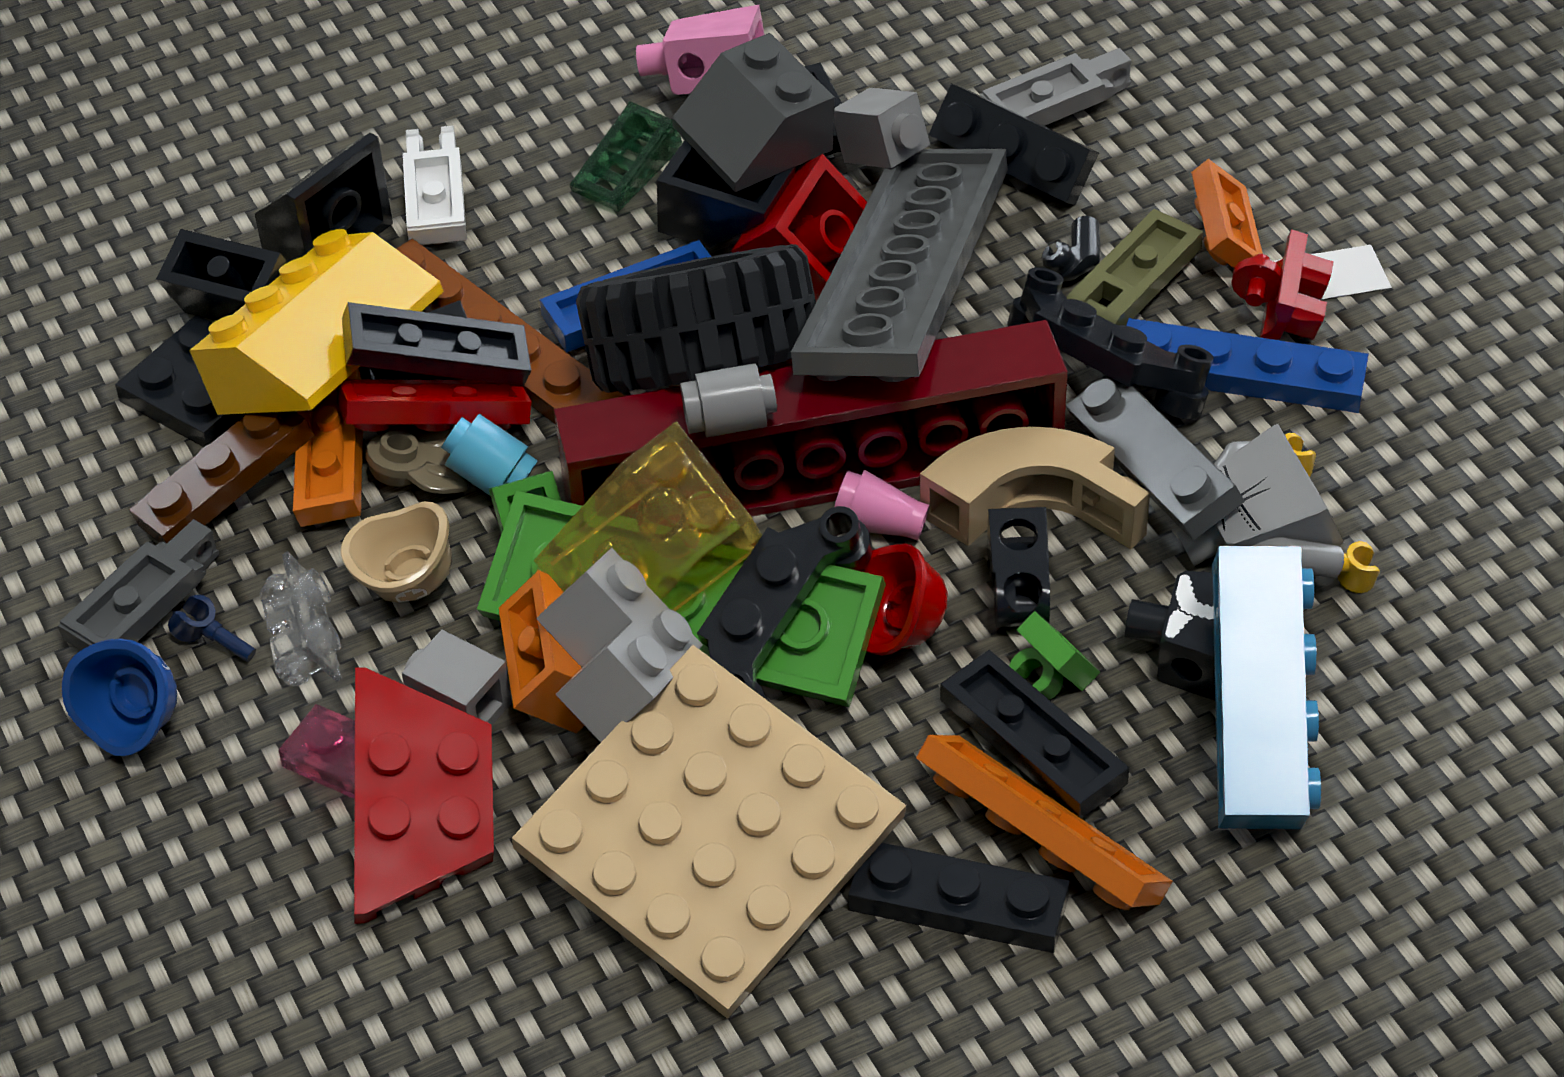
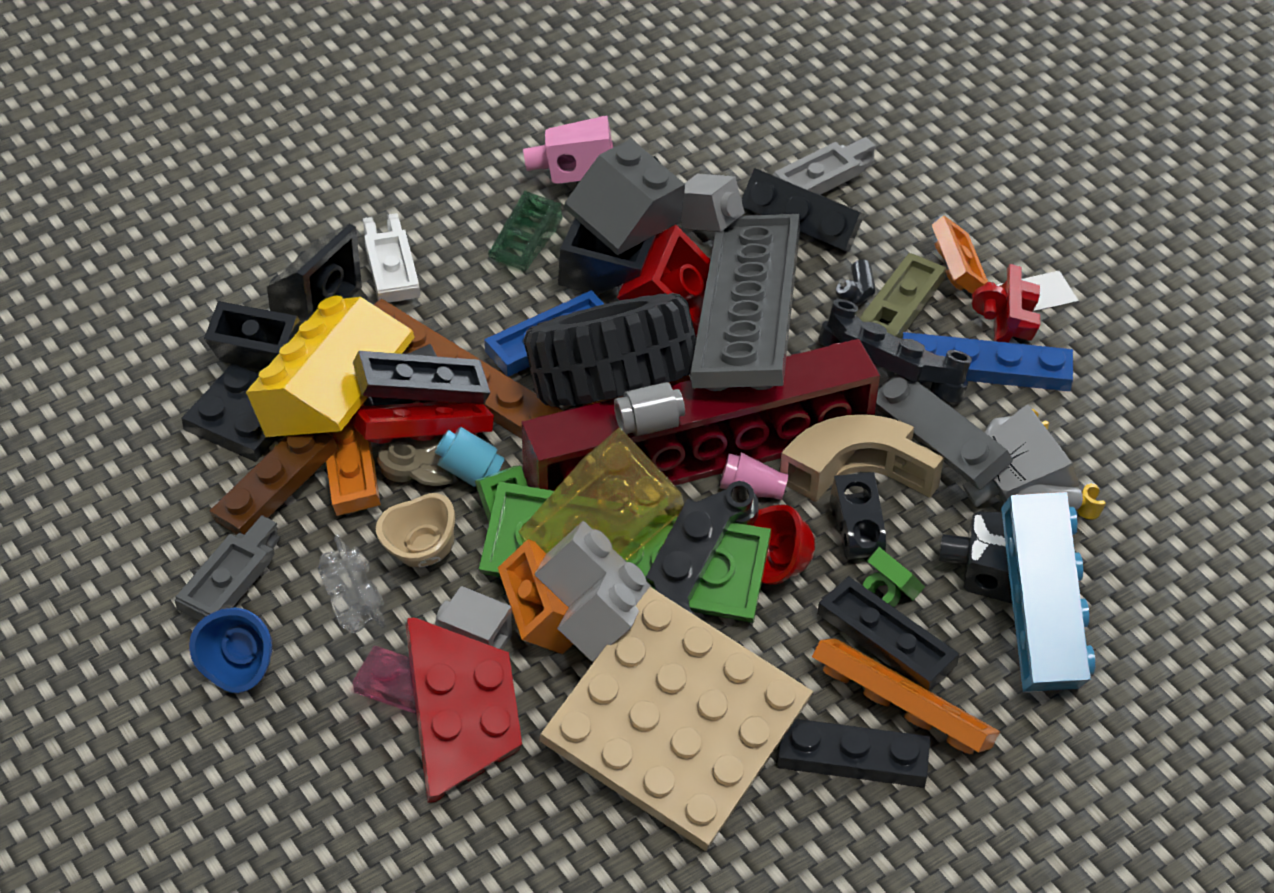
camera: 10 degrees left, 0 degrees up
dark blue hand [168,595,256,662] -> none

